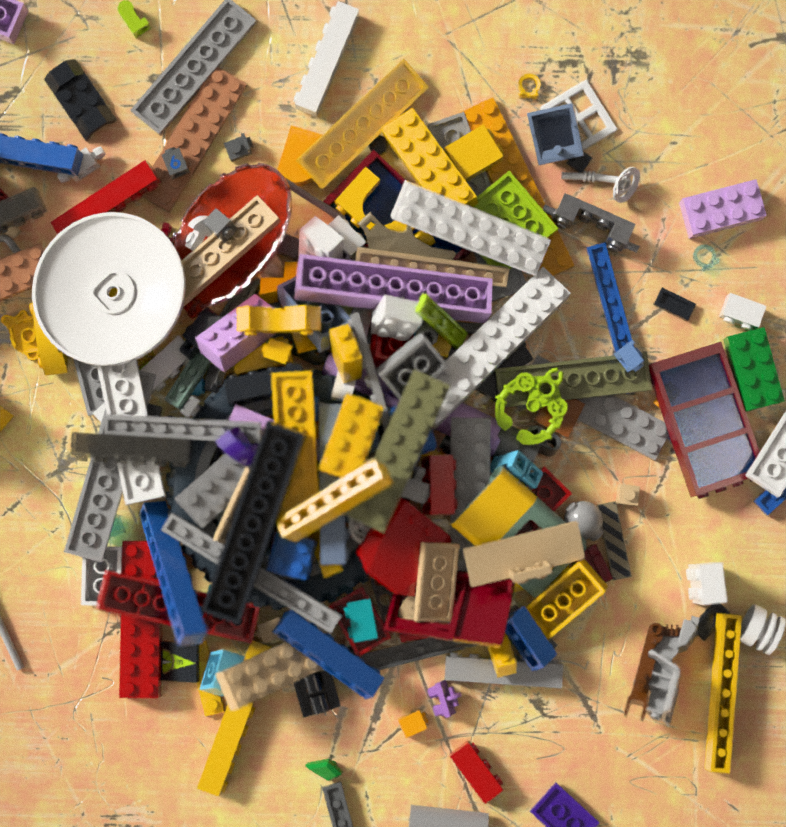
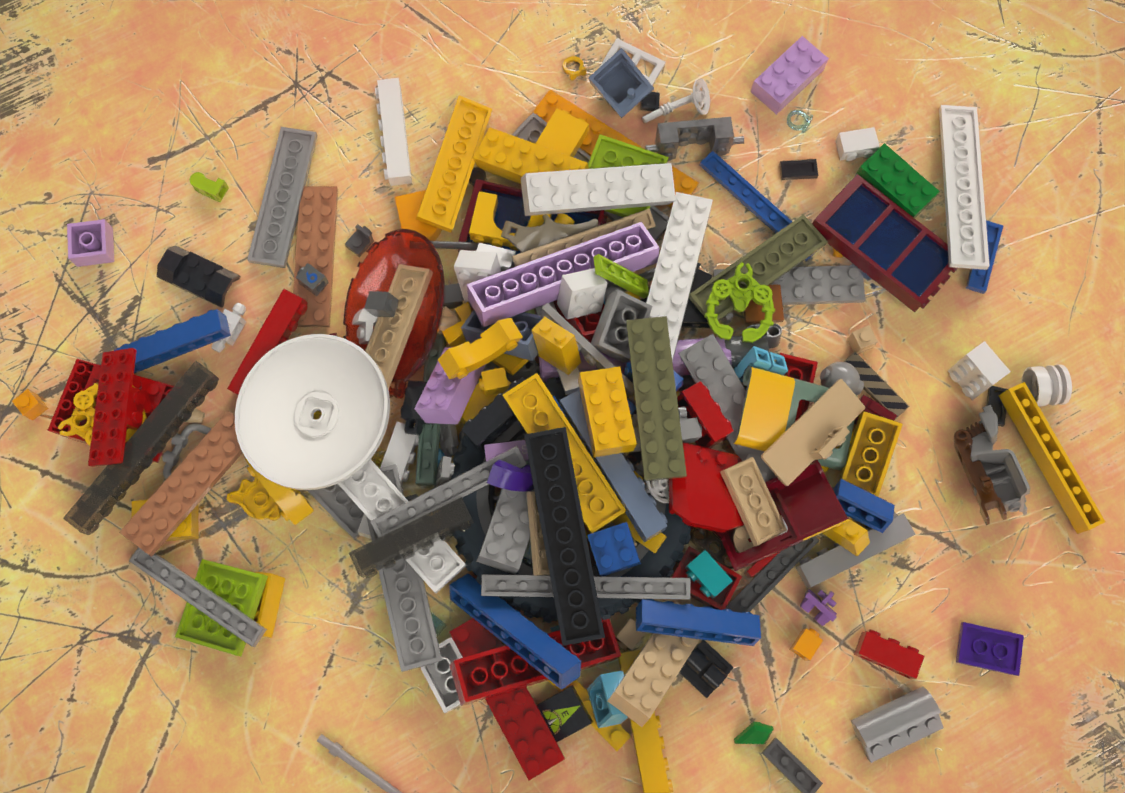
camera: 30 degrees left, 10 degrees down
yellow brick [277,460,393,542] -> none
medium blue brick [614,340,644,372] -> none

